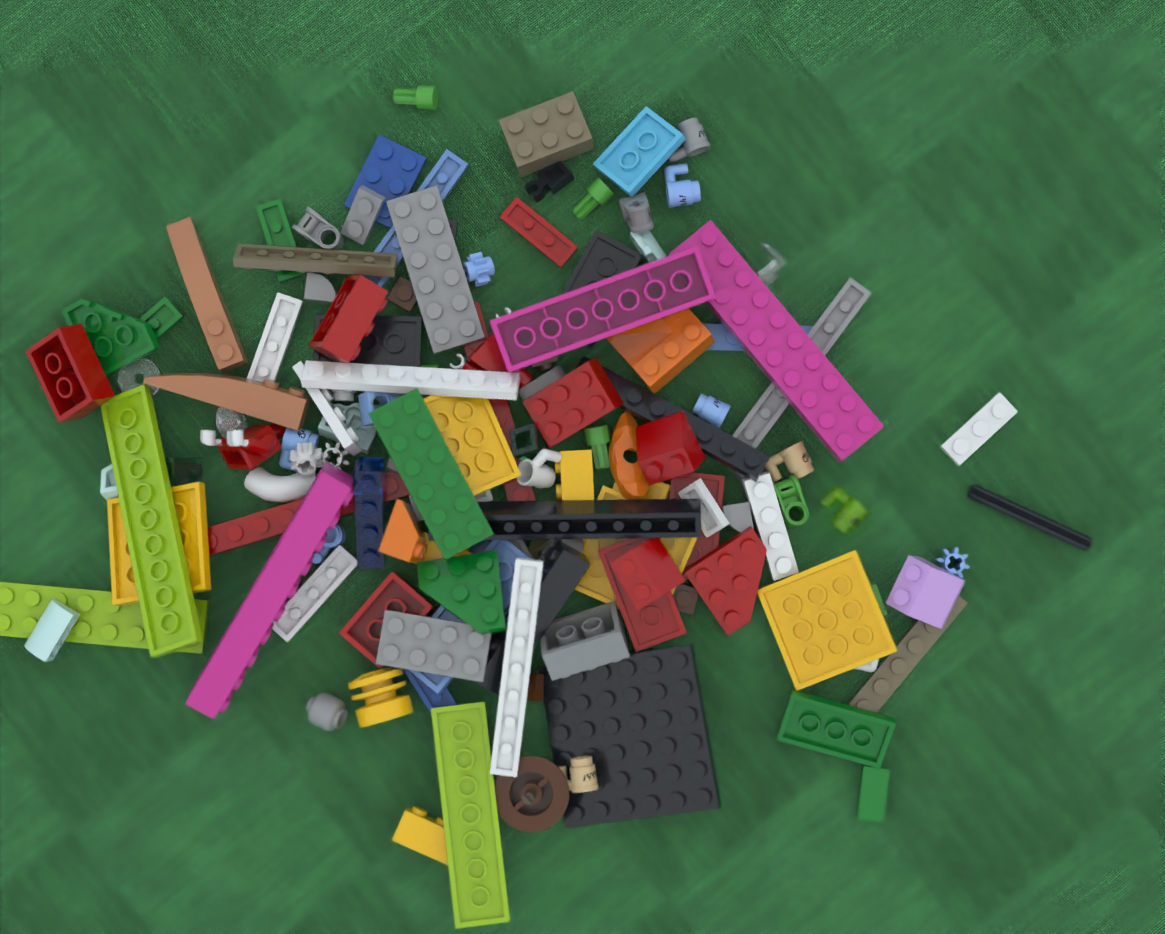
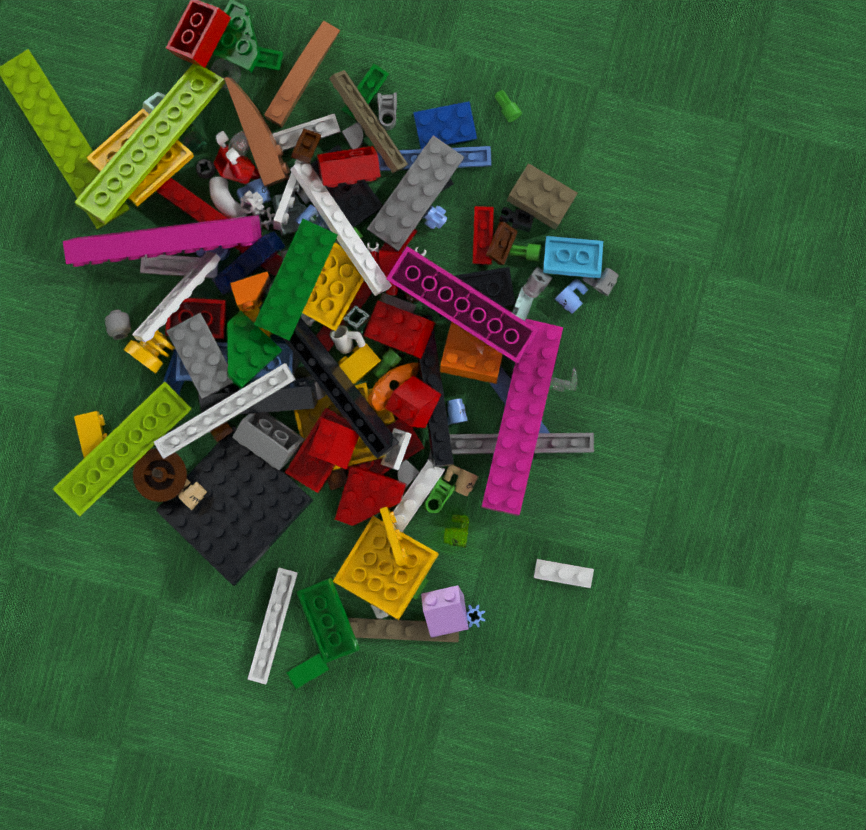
camera: 50 degrees right, 0 degrees up
light aqua brick [24,598,80,662] -> none
light grey plate [340,185,386,245] -> none
reddish brown plate [387,276,417,313] -> none
black axle [967,485,1092,551] -> none
none -> white plate [132,252,221,342]
none -> dark grey bush [196,159,215,179]
none -> white plate [248,568,298,684]
none -> reddish brown plate [291,128,321,164]
none -> yellow plate [380,507,408,567]
none -> reddish brown plate [486,222,518,265]

